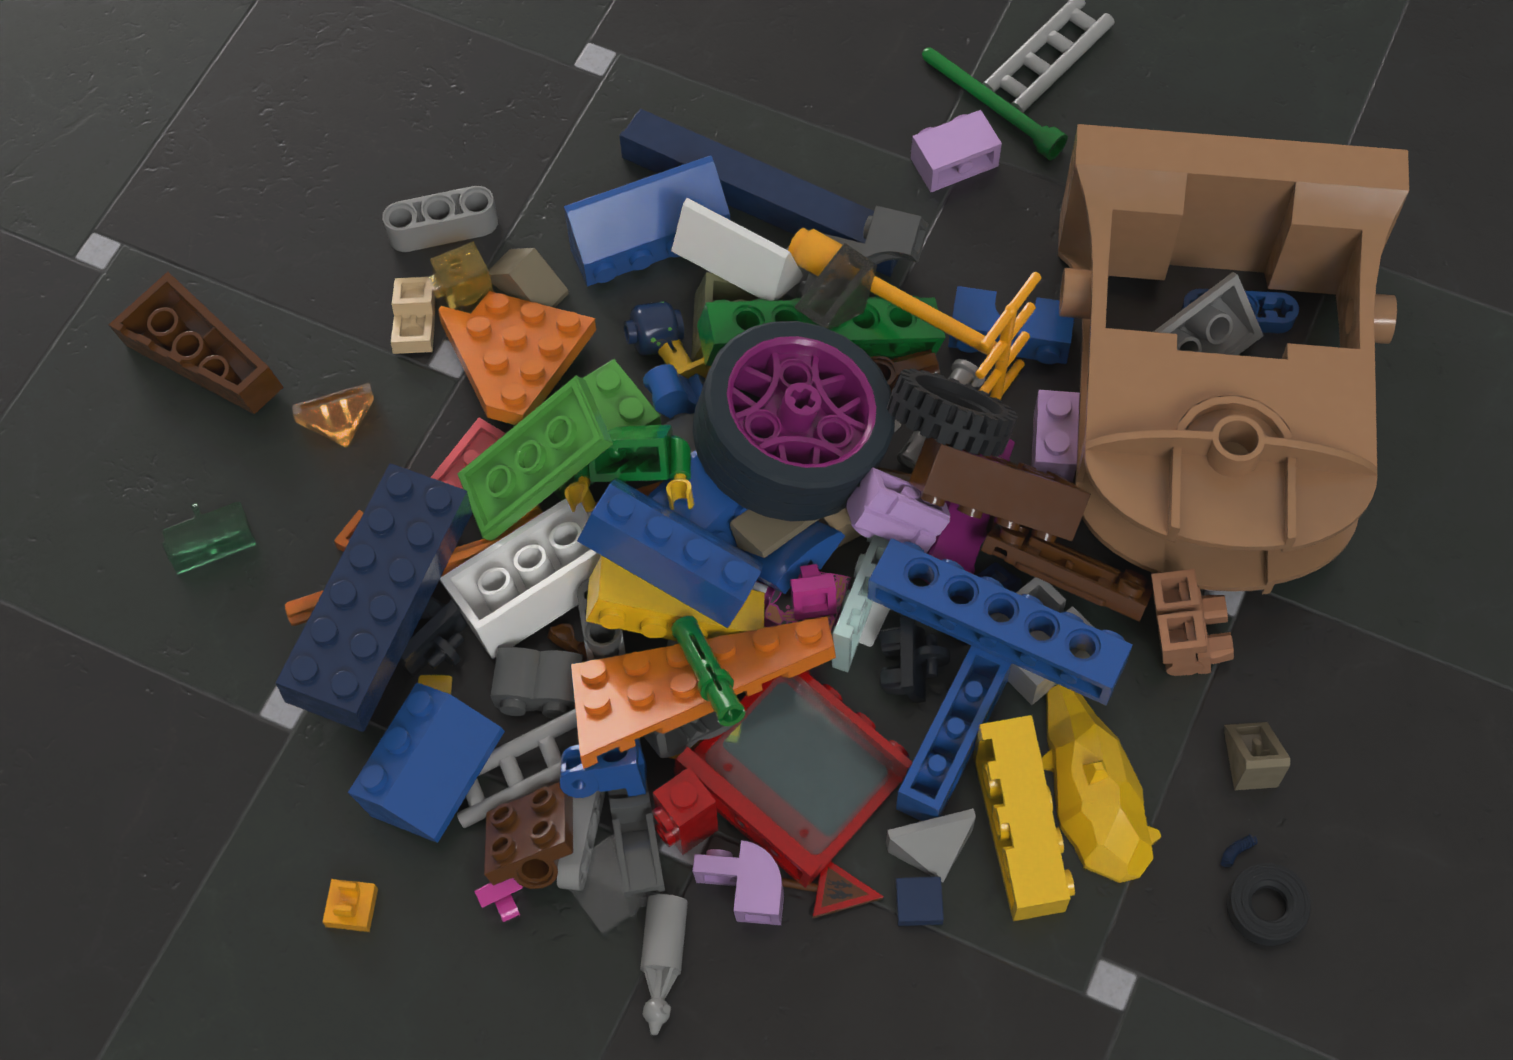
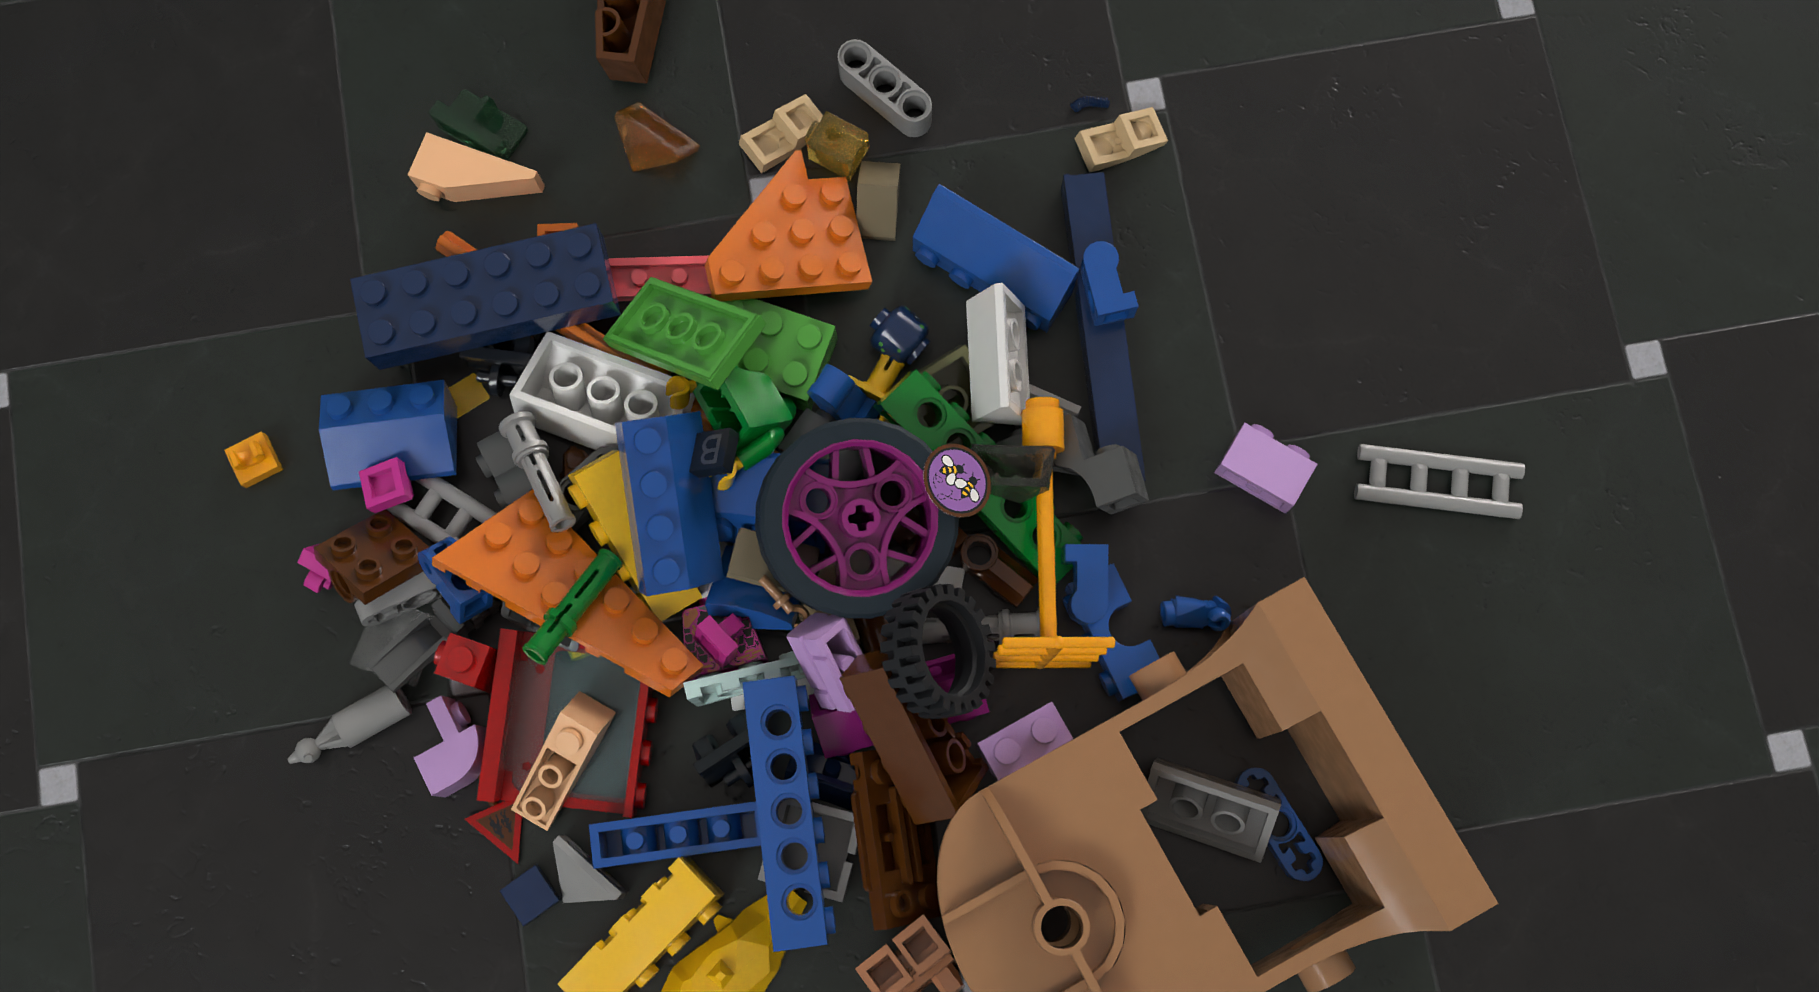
camera: 55 degrees right, 15 degrees up
green piece [922,47,1068,160] -> none
none -> dark pink tile [359,457,414,514]
none -> light nougat slope [408,132,545,202]
none -> light grey pin [498,411,576,532]
none -> light nougat slope [511,691,616,831]
none -> black tile [689,428,739,478]
none -> medium nougat hand [758,574,810,628]
none -> sticker [923,444,991,517]
none -> blue leg [1061,544,1108,625]
none -> dark blue leg [1070,95,1110,112]
none -> tan slope [1075,107,1168,173]
none -> blue leg [1080,241,1139,326]
none -> blue arm [1160,596,1232,631]

